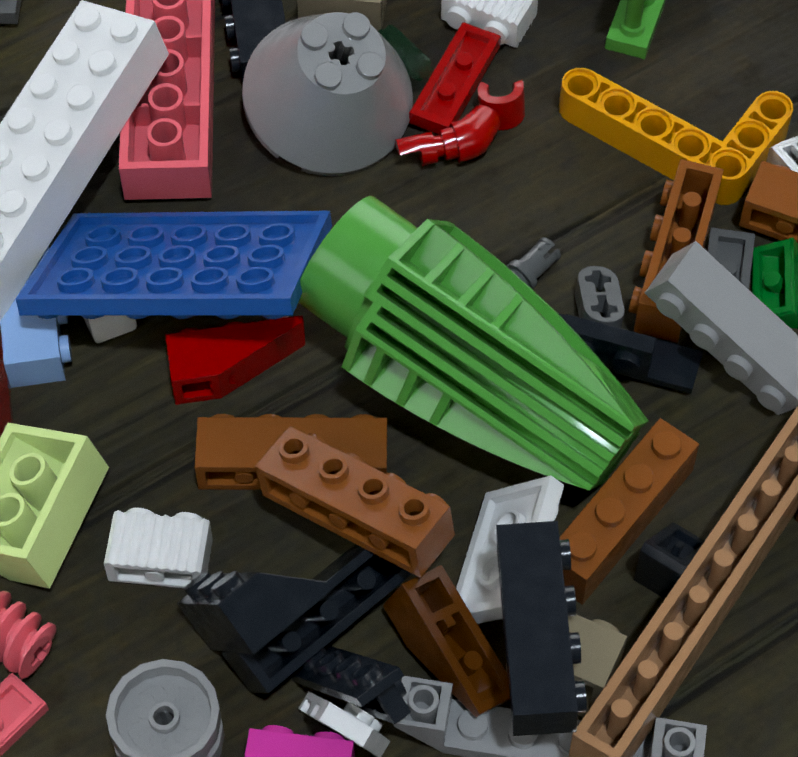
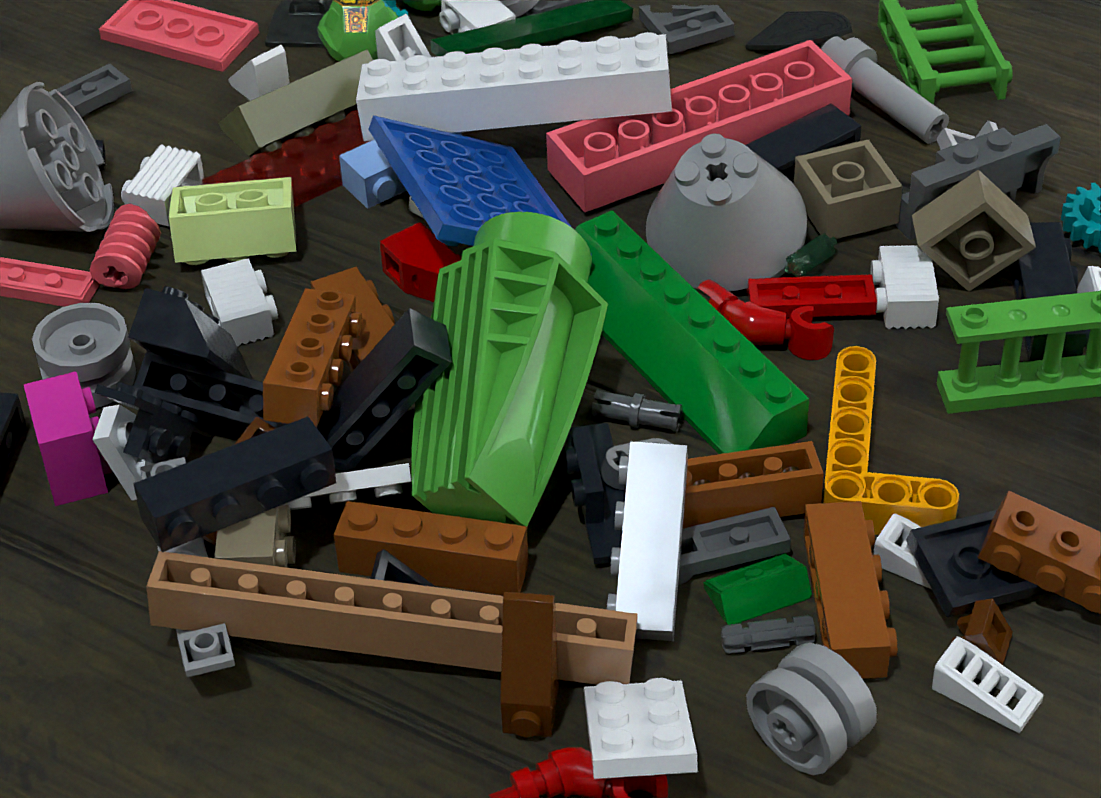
camera: 65 degrees right, 15 degrees down
none -> black brick [317,308,452,472]
none -> green slope [575,210,809,454]

